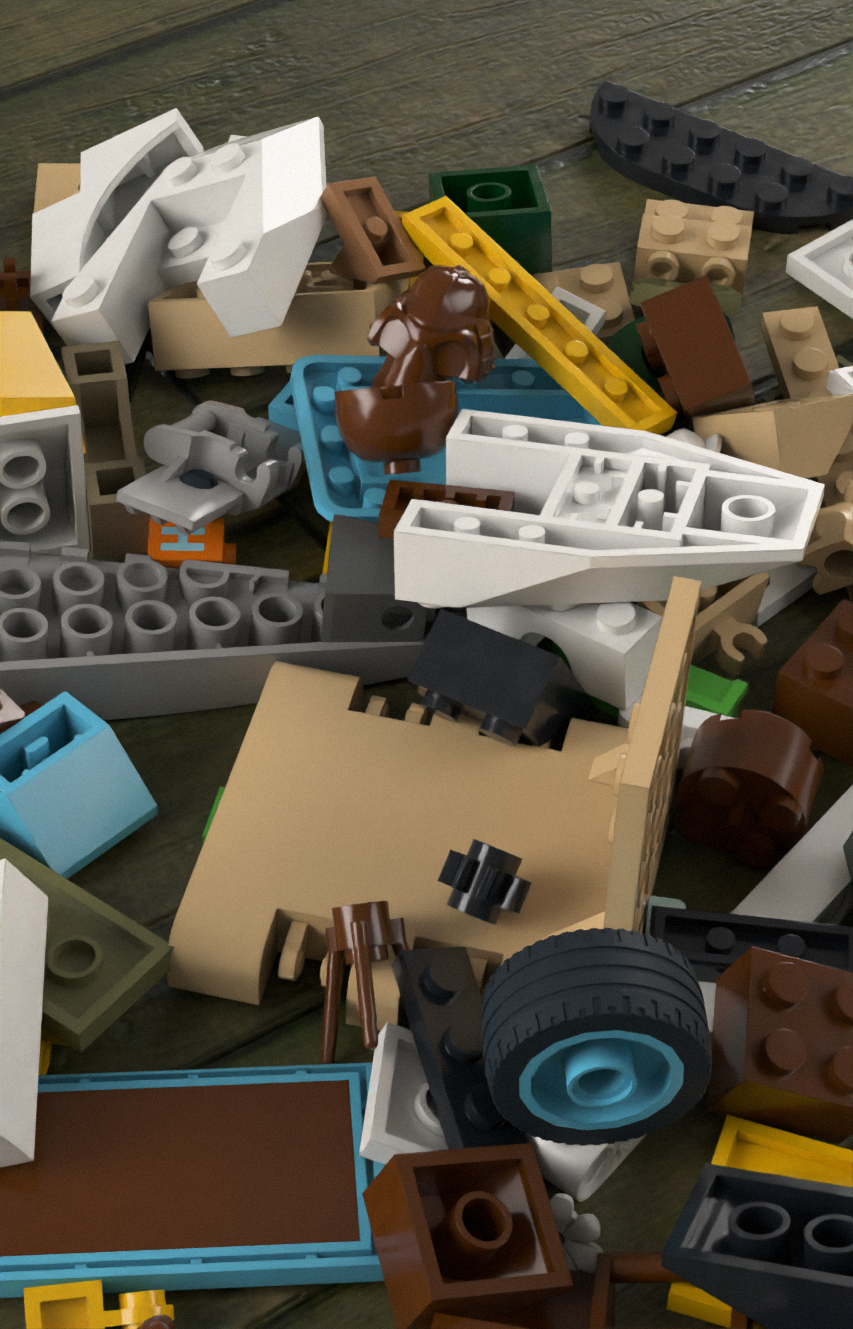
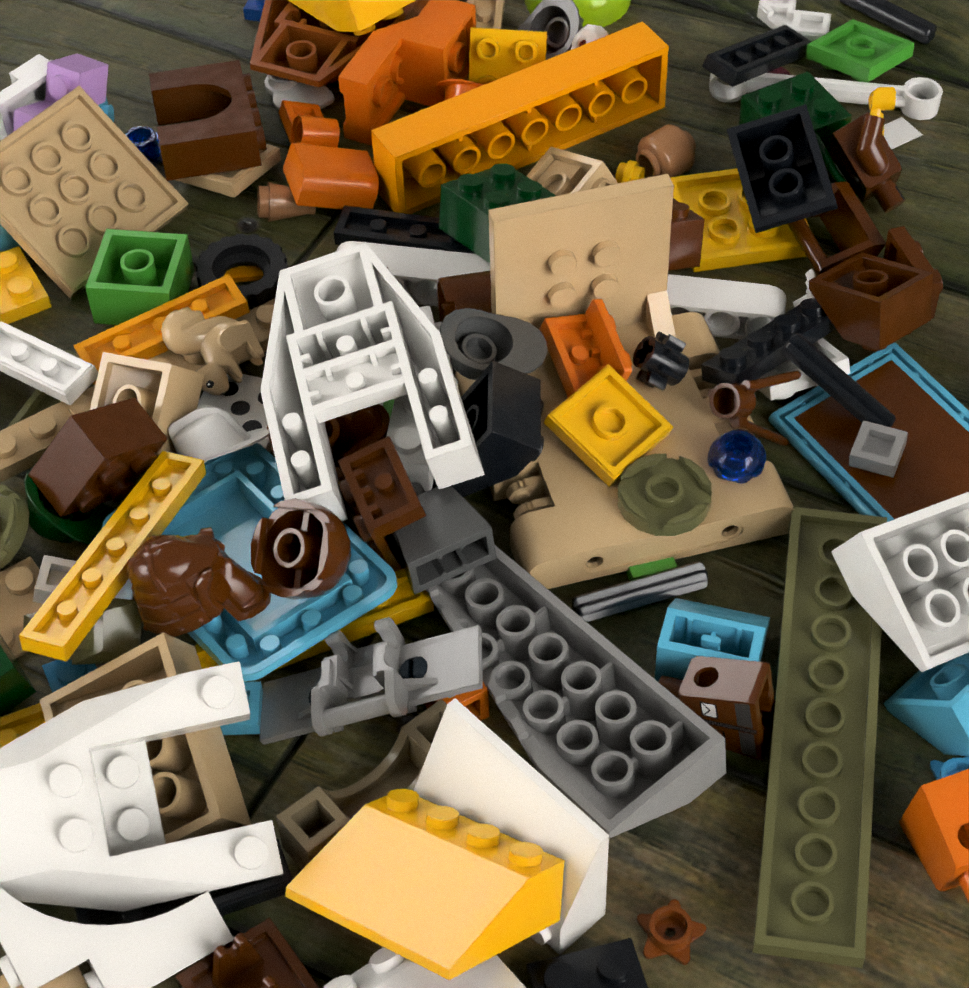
camera: 115 degrees left, 5 degrees up
medium nougat slope [320,176,426,284] -> none
black wheel [480,928,712,1146] -> none
none -> dark grey piece [440,308,547,380]
none -> orange bracket [539,299,632,397]
none -> yellow plate [543,364,674,487]
none -> axle [572,561,709,622]
none -> olive tile [618,454,712,536]
none -> clear blue plate [707,430,767,484]
none -> black axle [781,333,896,427]
none -> light grey plate [849,420,908,478]

